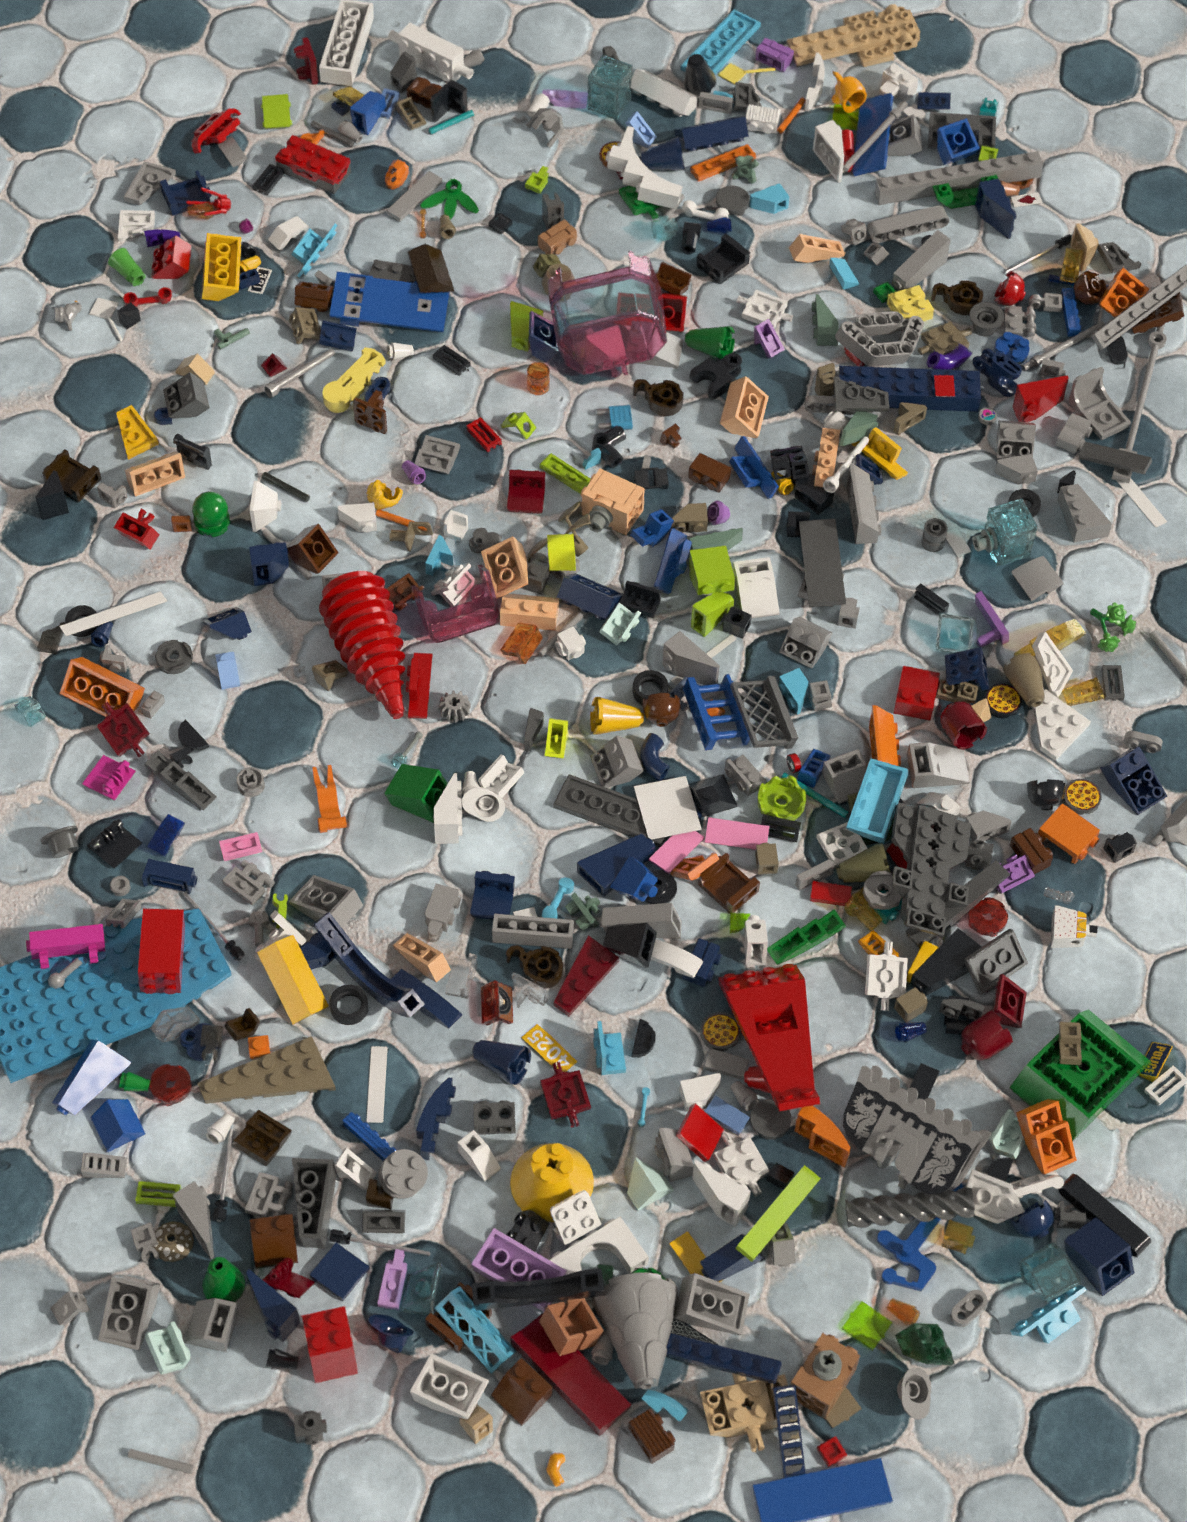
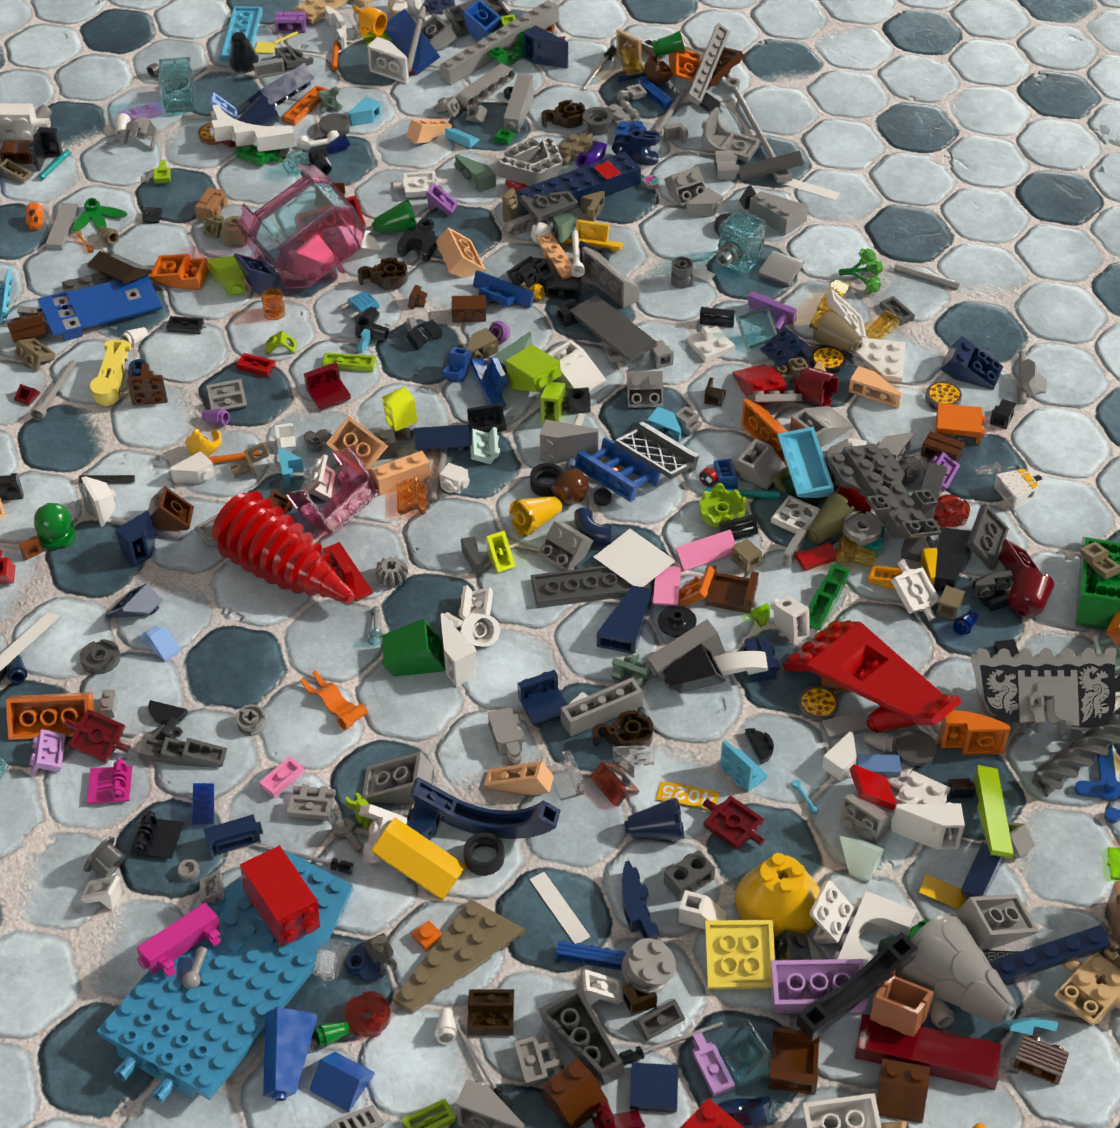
camera: 30 degrees left, 10 degrees down
light grey bracket [100,645,128,673] -> none
dark brown bracket [224,1008,260,1041] -> none
dark tan slope [312,660,349,691] -> none
dark blue plate [319,320,357,352] -> none
dark blue slope [390,969,462,1029] -> none
medium azure fence [435,1286,516,1374] -> none
dark tan plant [527,501,591,563] -> none
dark grey hinge [542,193,564,230] -> none
medium azure bar [542,877,574,919] -> none
dark red wing [553,935,620,1016] -> none
light nougat piece [581,469,645,535] -> none
blue torso [610,856,658,902] -> none
white slope [628,68,699,117] -> none
black slope [688,774,737,818] -> none
black panel [696,233,750,285] -> none
light grey bracket [724,755,767,796] -> none
white brick [745,104,780,134] -> none
light yellow piece [887,285,934,321] -> none
red cylinder [994,270,1026,306] -> none
red slope [1012,375,1069,422] -> none
black cylinder [1027,779,1066,811] -> none
light grey plate [1124,731,1163,753] -> none
none -> lavender bracket [29,729,66,774]
none -> white slope [80,875,121,910]
none -> orange slope [149,253,209,289]
none -> black tile [593,488,612,506]
none -> green plant [652,30,685,57]
none -> white hinge [687,325,735,362]
none -> dark brown panel [704,377,726,407]
none -> light yellow plate [705,920,775,990]
none -> light grey plate [746,390,802,403]
none -> light nougat slope [849,366,902,408]

